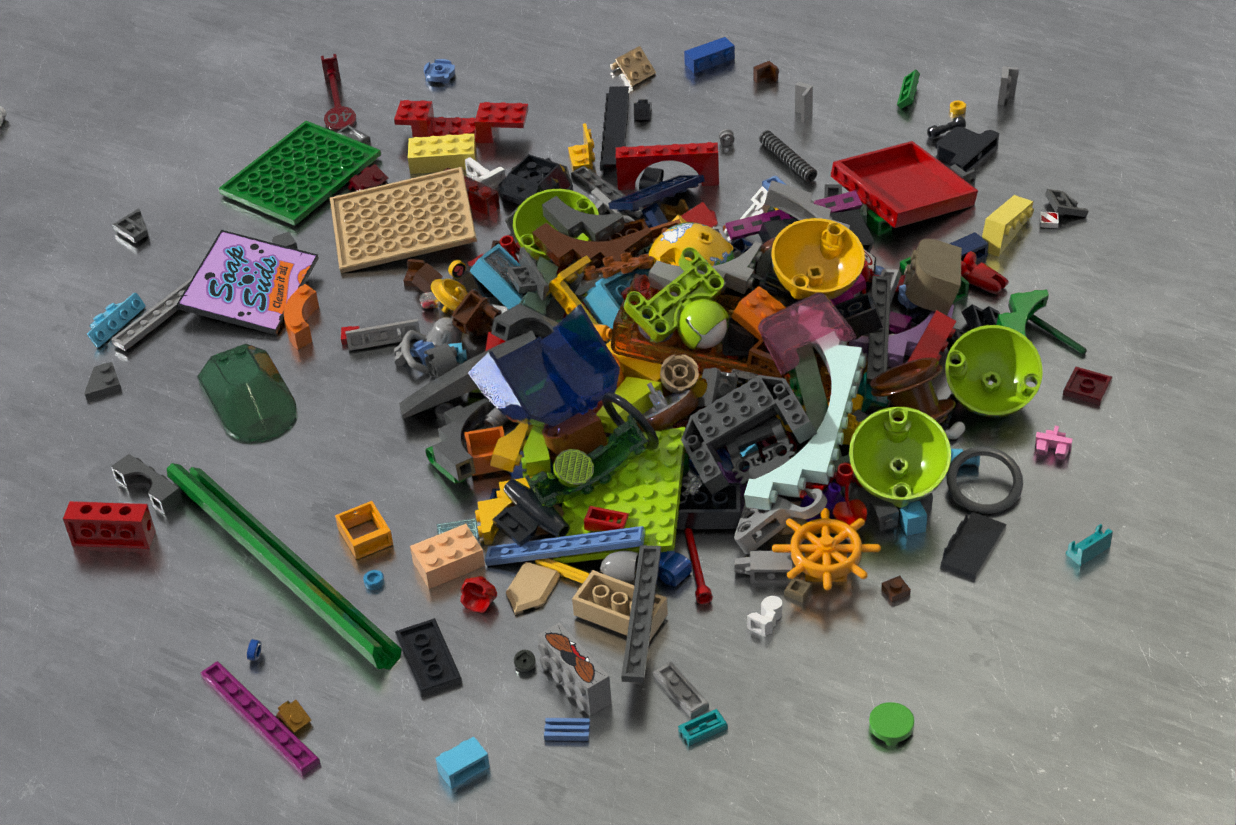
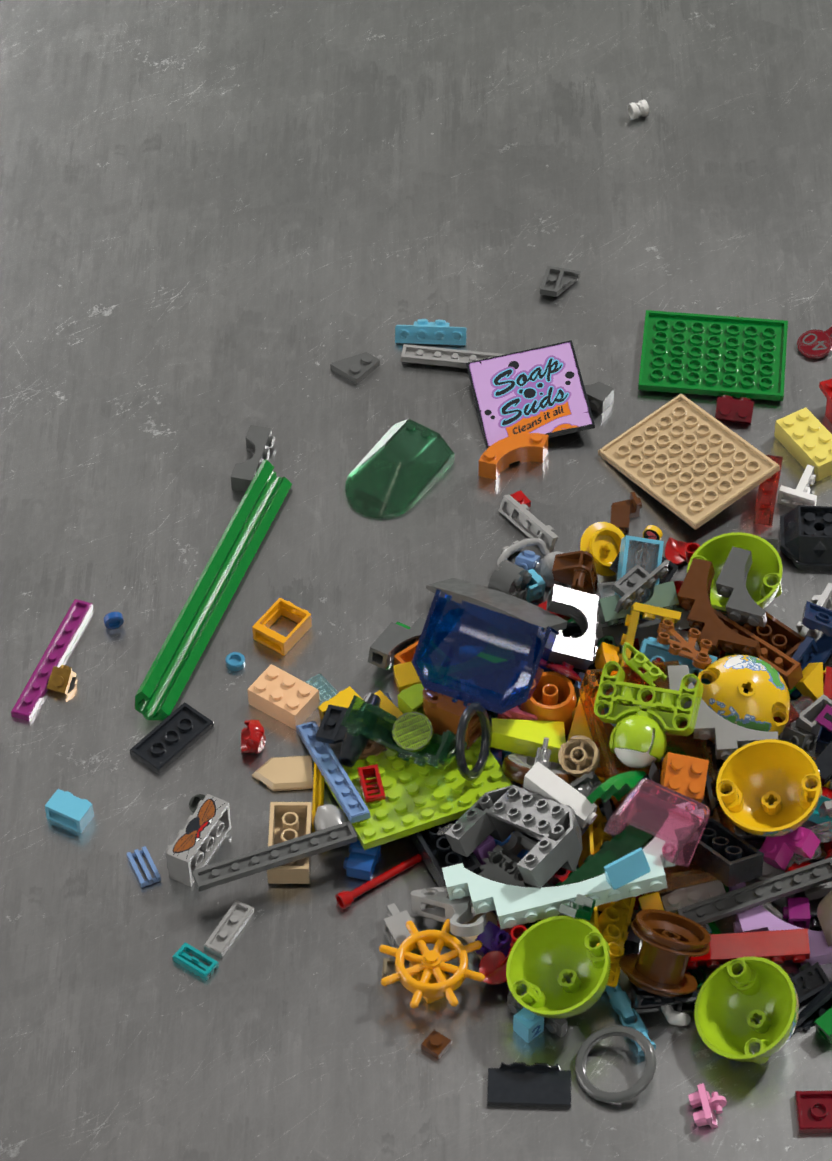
camera: 60 degrees right, 5 degrees up
red brick [63,501,156,549] -> none
dark grey tile [336,125,371,144] -> none
white leg [747,596,782,637] -> none
bright green tile [869,702,914,746] -> none
none -> white slope [523,761,597,828]
none -> bracket [558,894,596,921]
none -> green slope [587,771,646,804]
none -> medium azure slope [604,848,650,890]
none -> lime piece [622,642,667,687]

